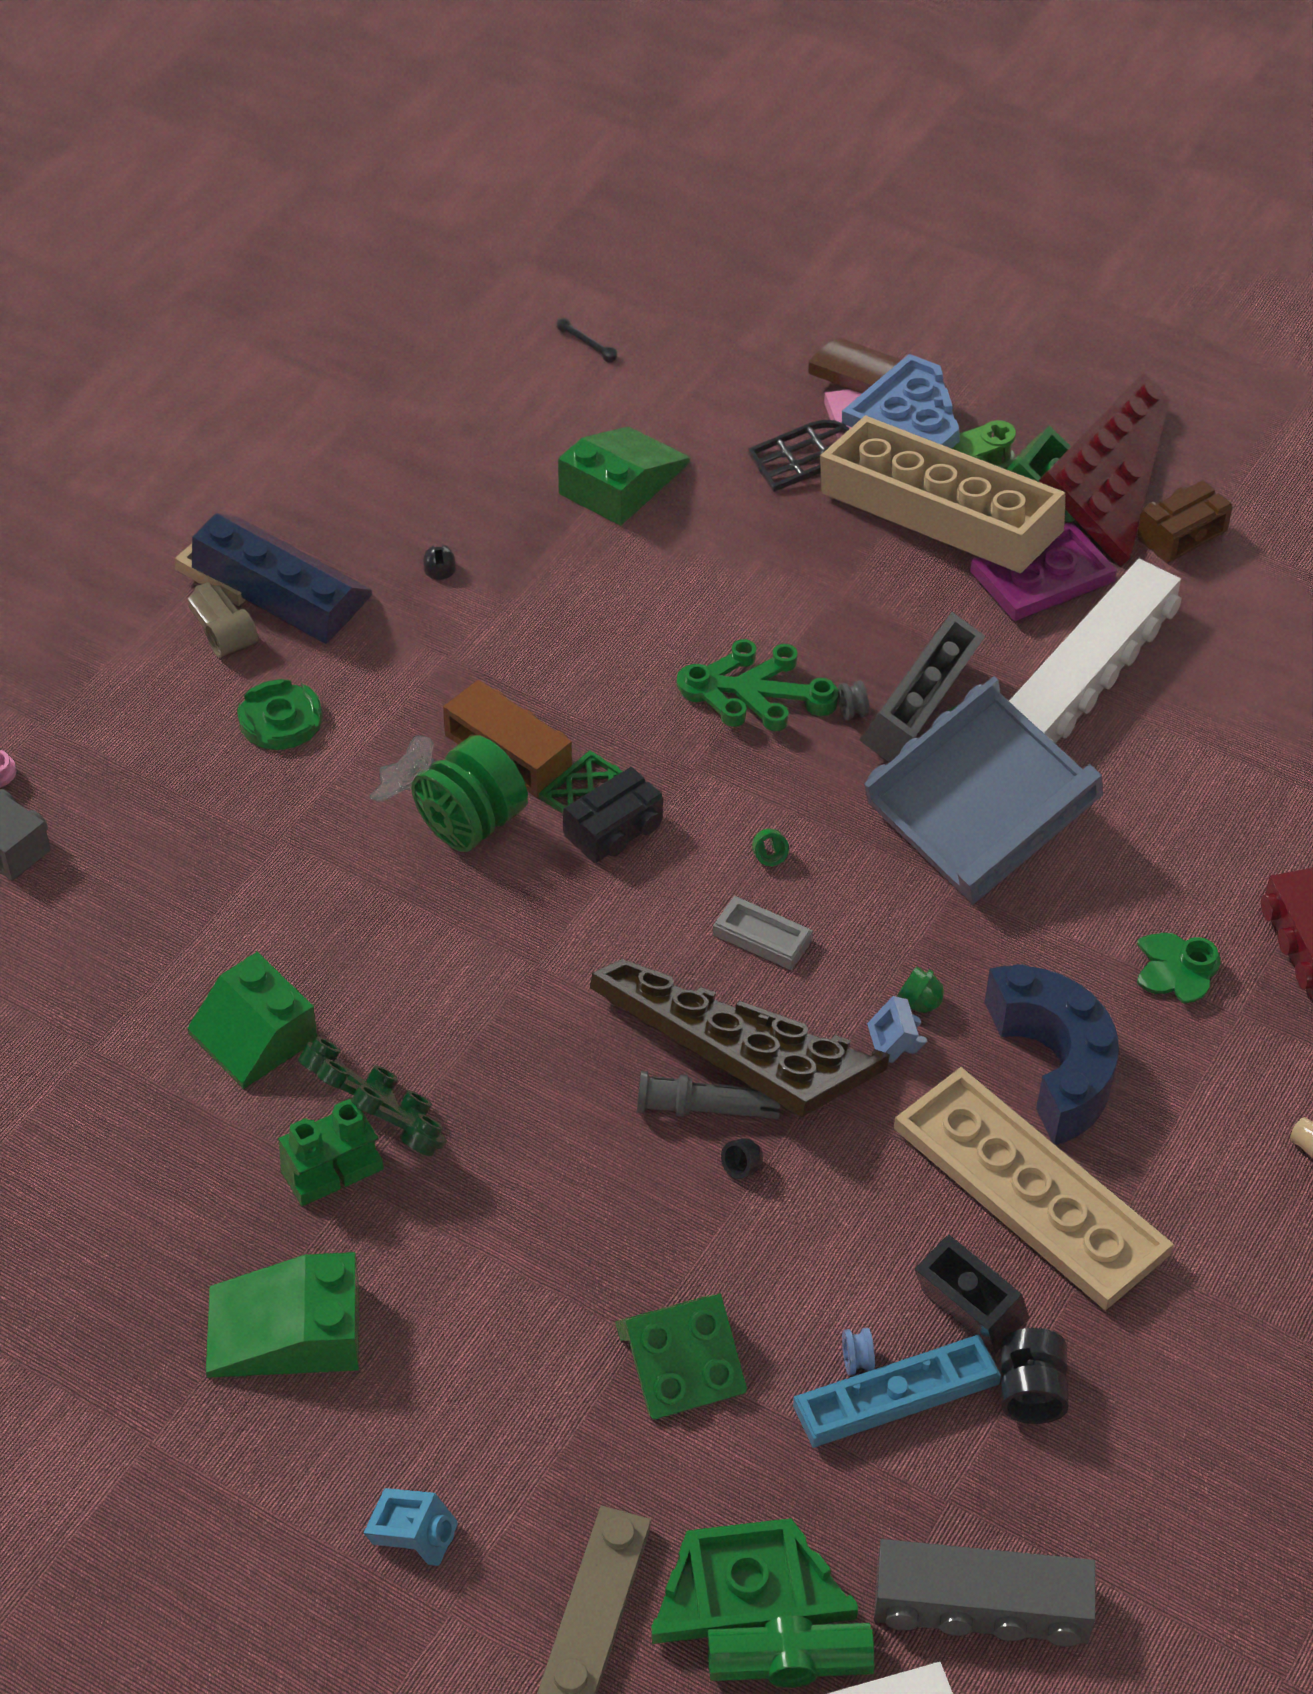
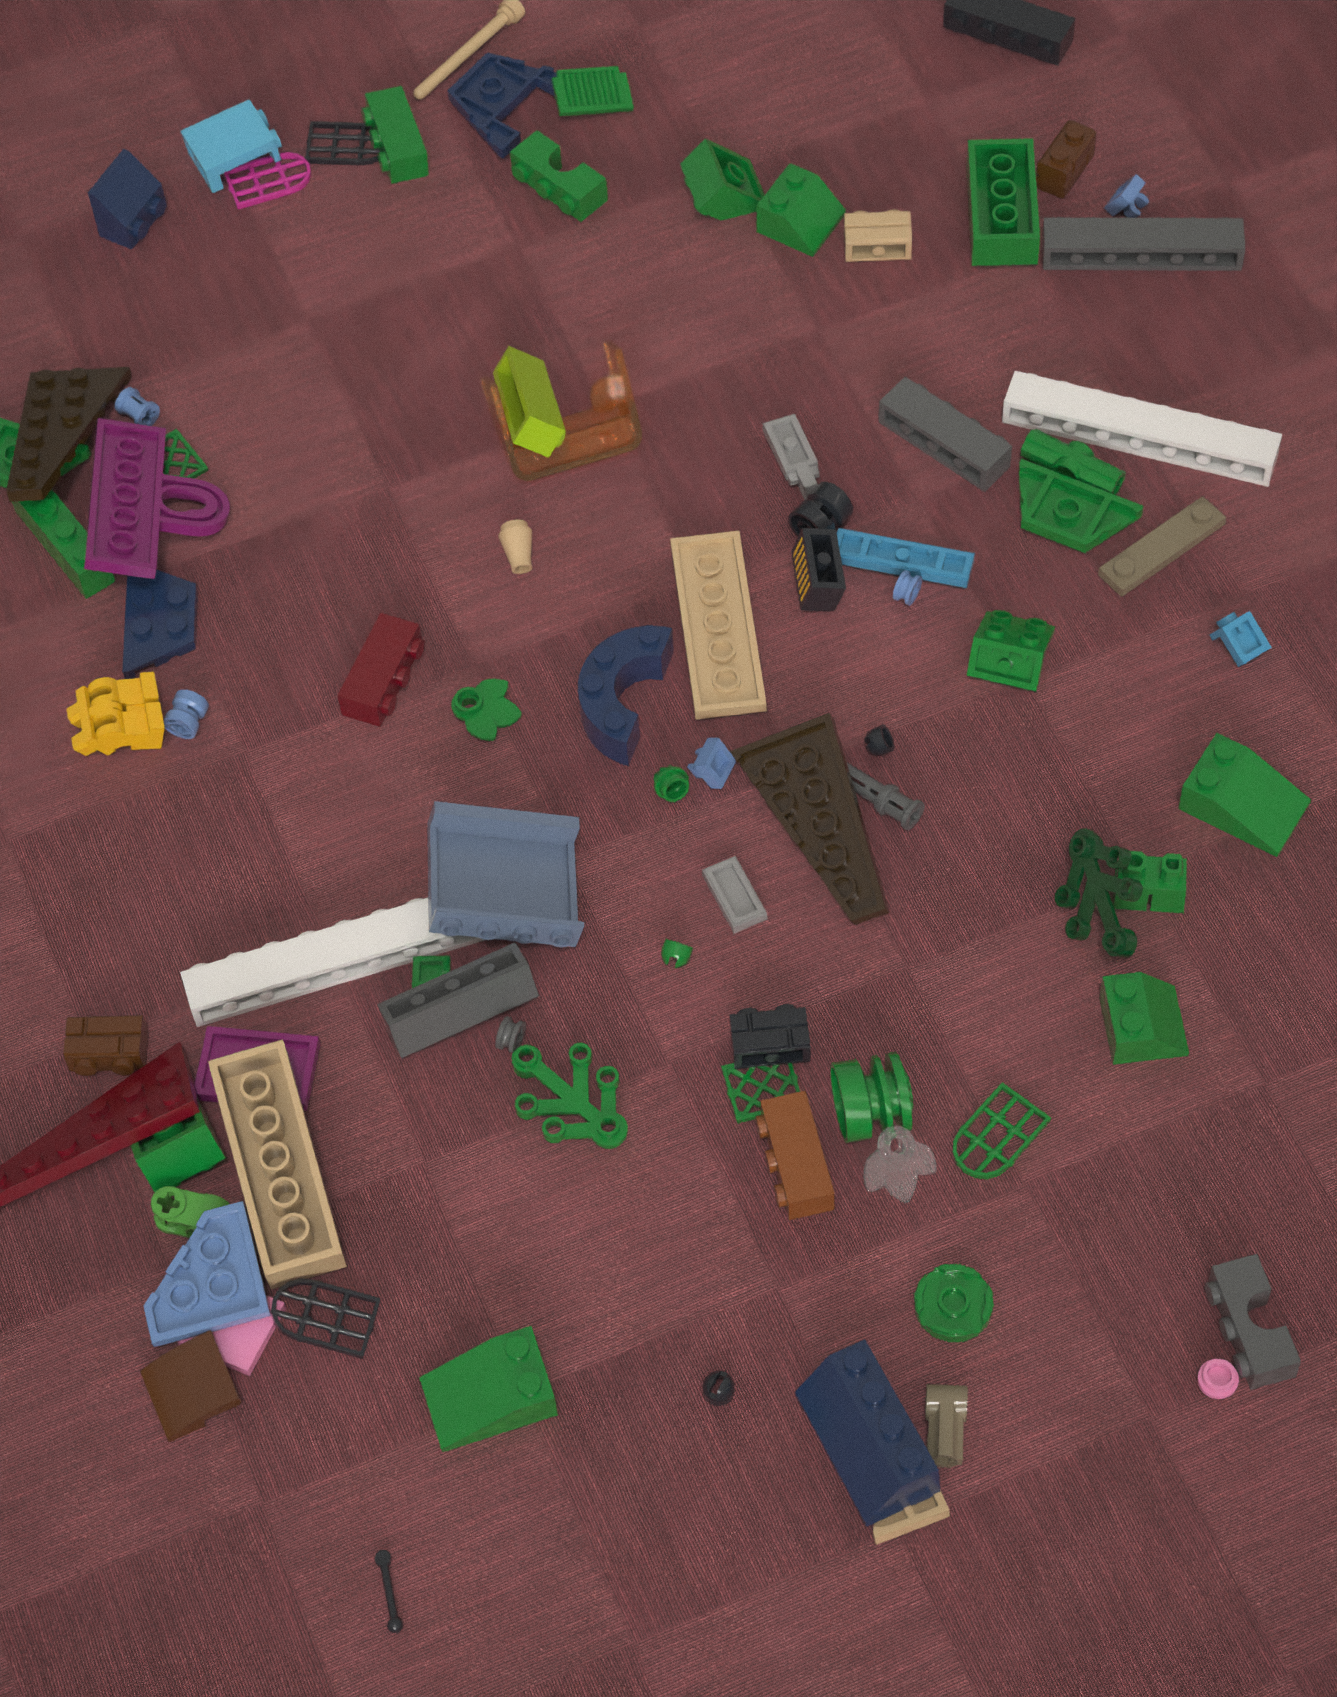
camera: 140 degrees left, 10 degrees up
none -> light grey hinge [762,414,820,500]
none -> green window [952,1082,1051,1179]

